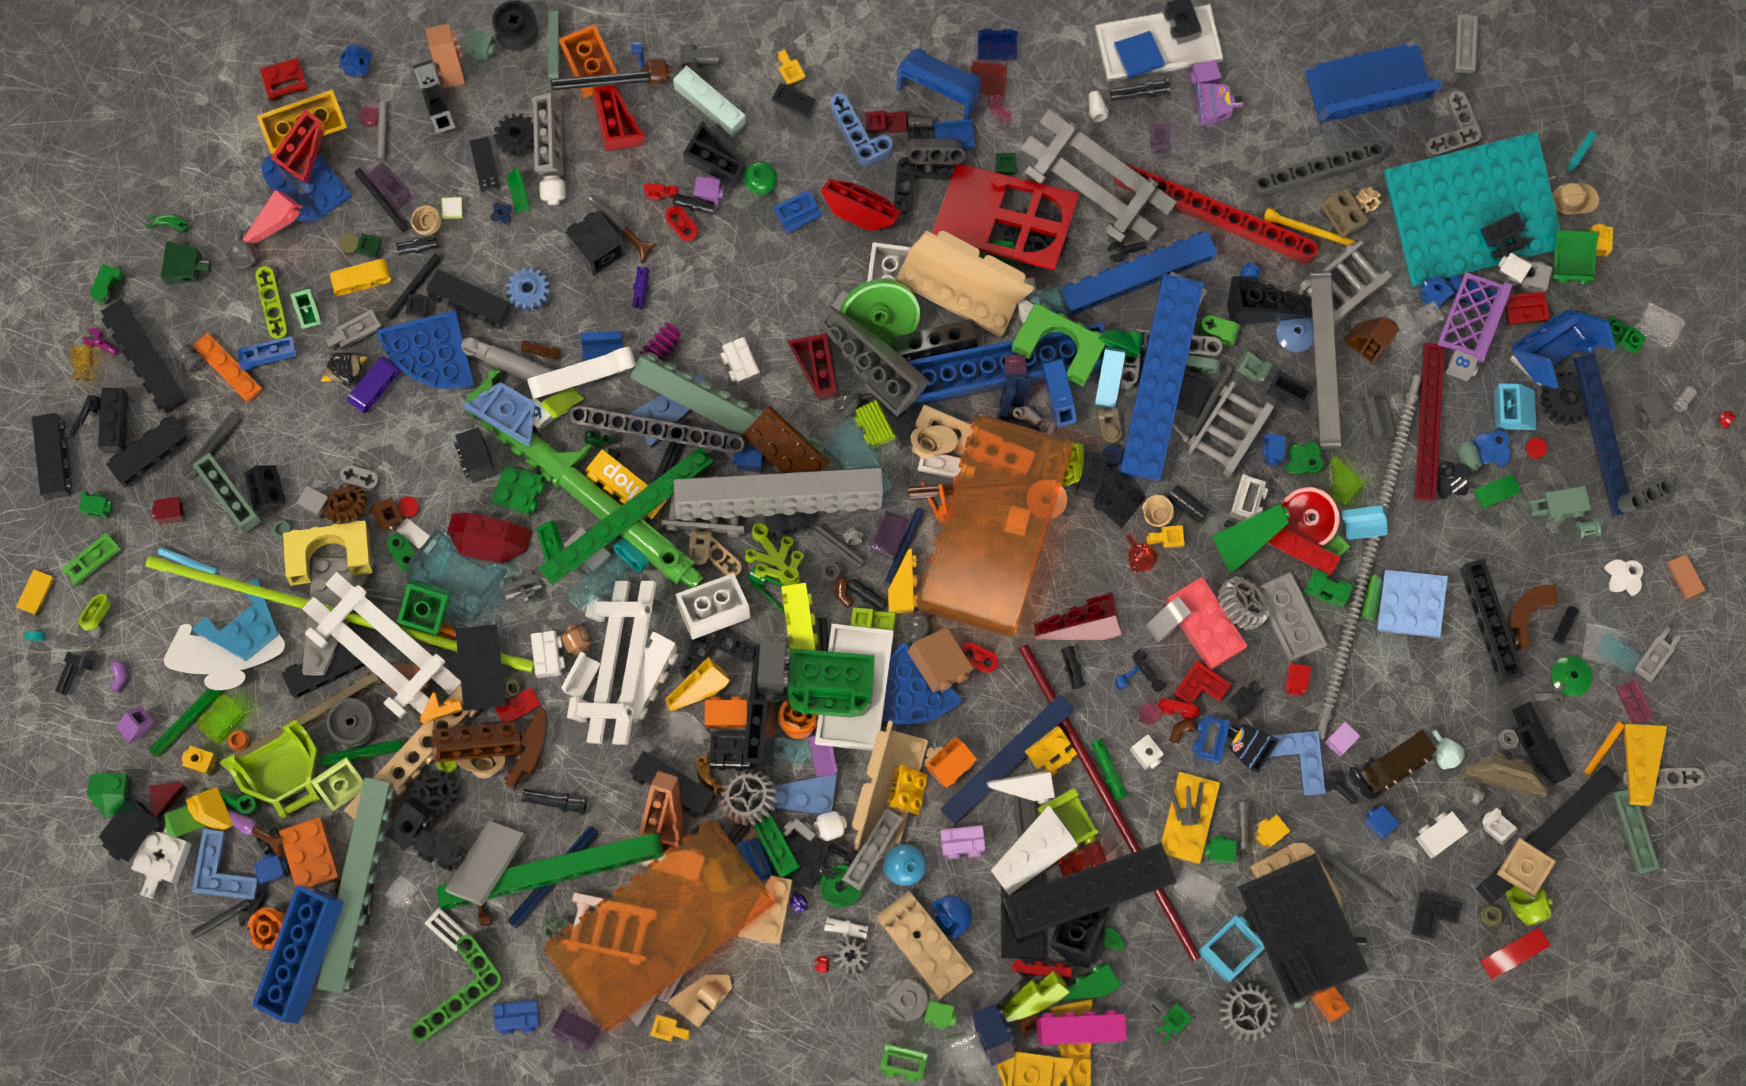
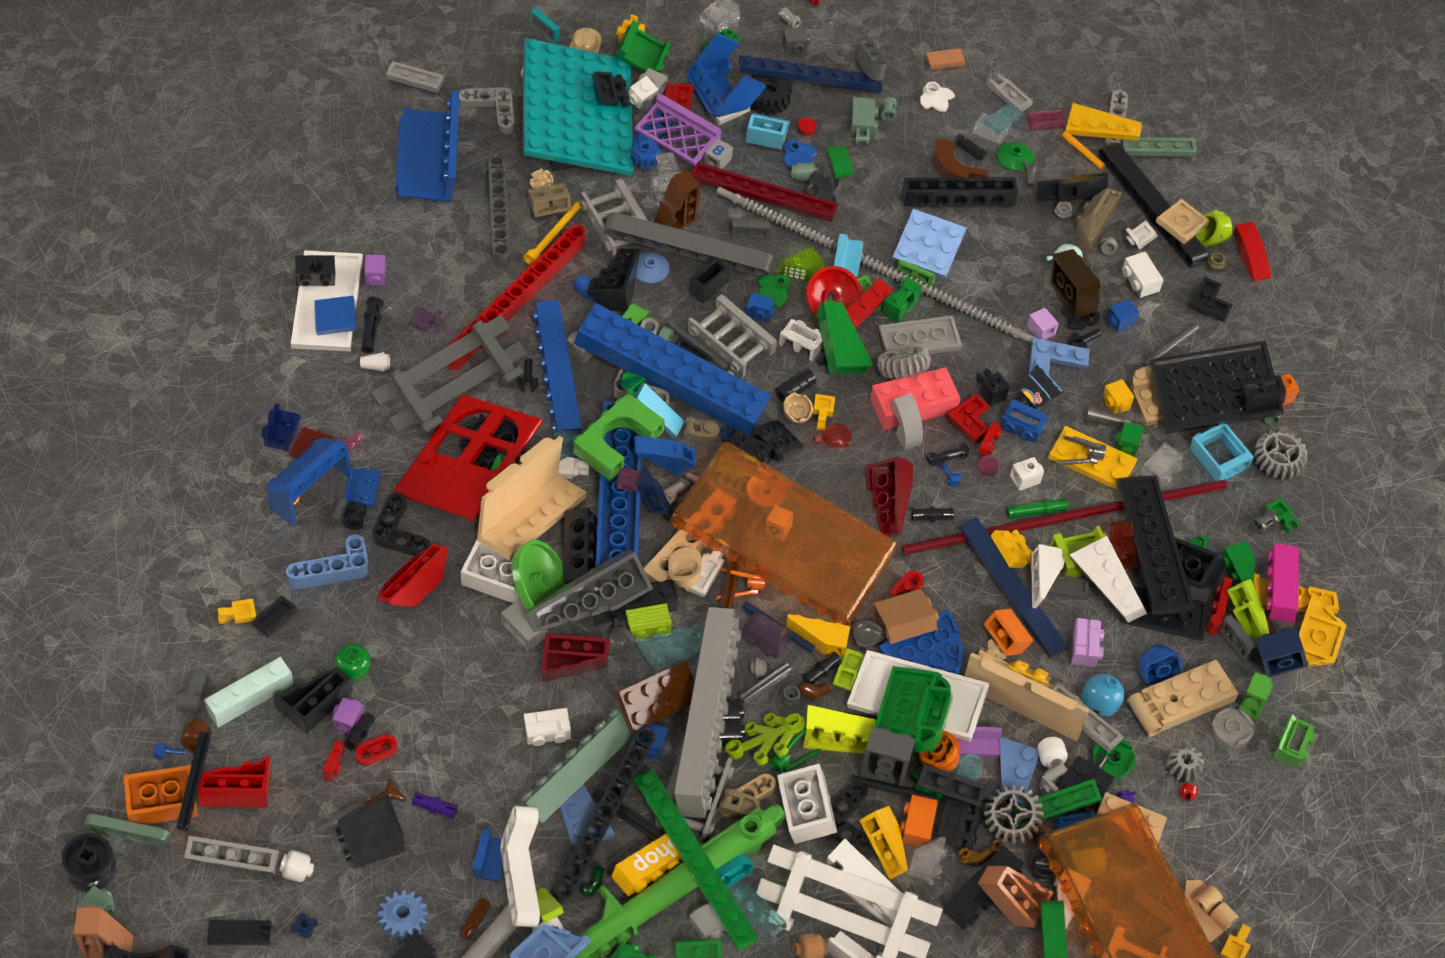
camera: 80 degrees left, 20 degrees down
black gear [494,113,534,157] -> none
green slope [506,167,531,213] -> none
magenta piece [639,321,682,361] -> none
blue plate [773,190,822,234] -> none
white pin [824,917,869,940] -> none
black axle [828,839,858,863] -> none
dark red slope [865,110,908,133] -> none
dark grey beam [906,139,966,164] -> none
clear brick [943,1028,988,1079] -> none
dark green plate [995,153,1016,175] -> none
reddish brown arm [1169,718,1197,744] -> none
medium lavender torso [1195,83,1243,126] -> none
sand green bracket [1236,351,1272,382] -> none
red brick [1283,663,1311,696] -> none

